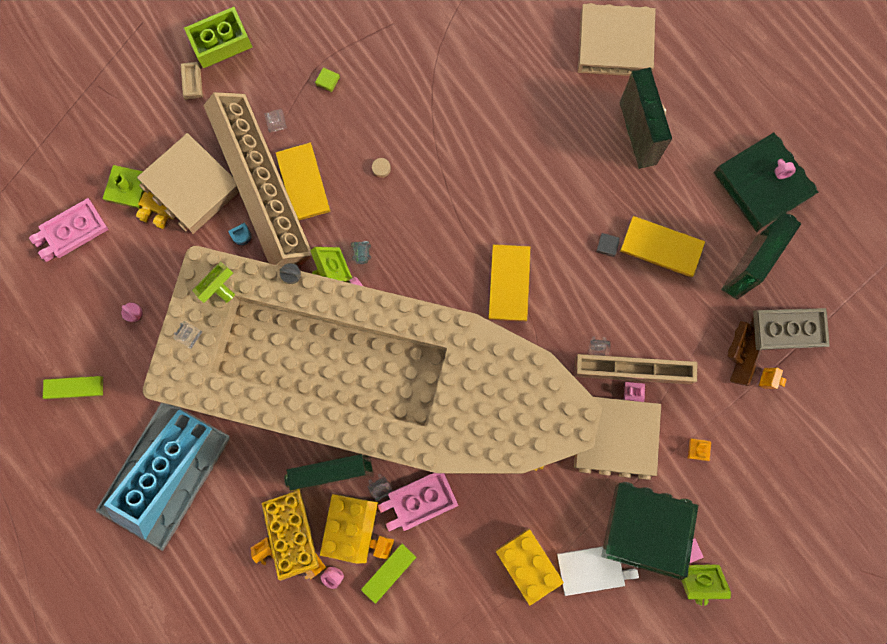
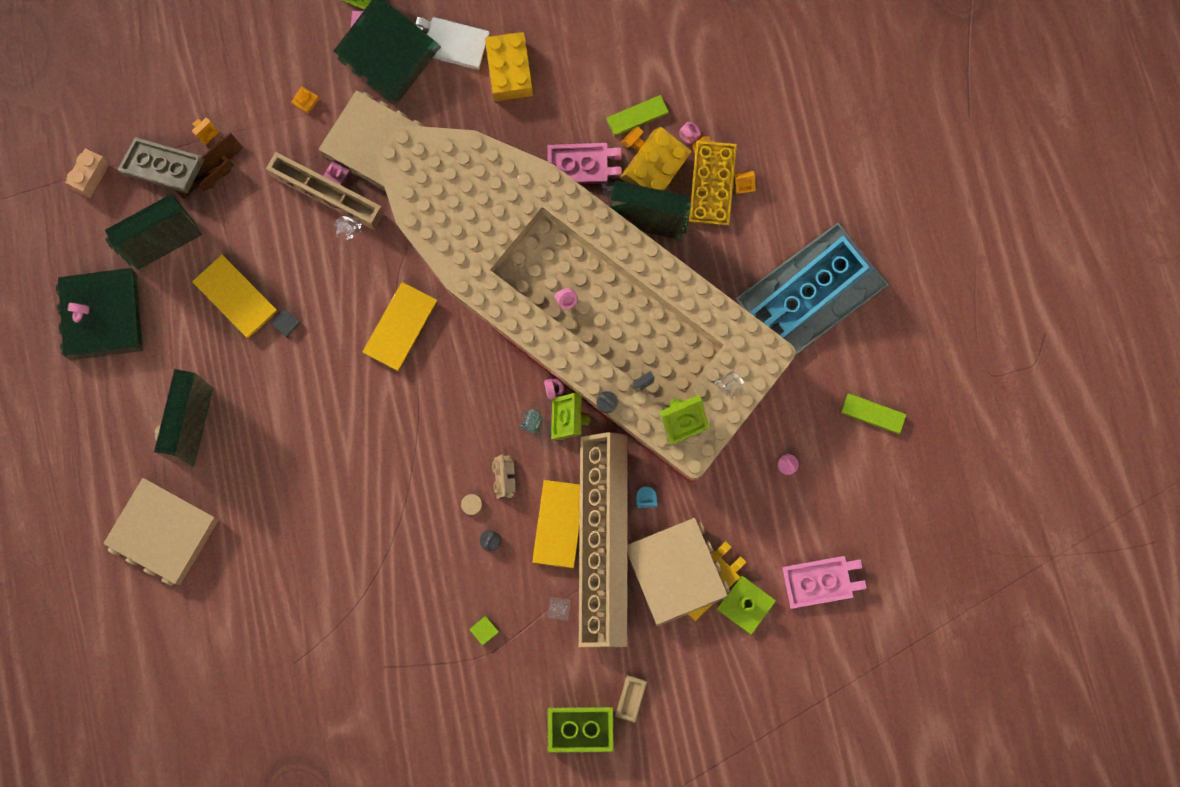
camera: 160 degrees left, 0 degrees up
none -> light nougat brick [65,148,110,198]
none -> dark grey tile [480,530,501,552]
none -> tan hinge [492,455,516,499]
none -> bright pink tile [555,288,578,309]
none -> dark grey tile [632,371,655,393]

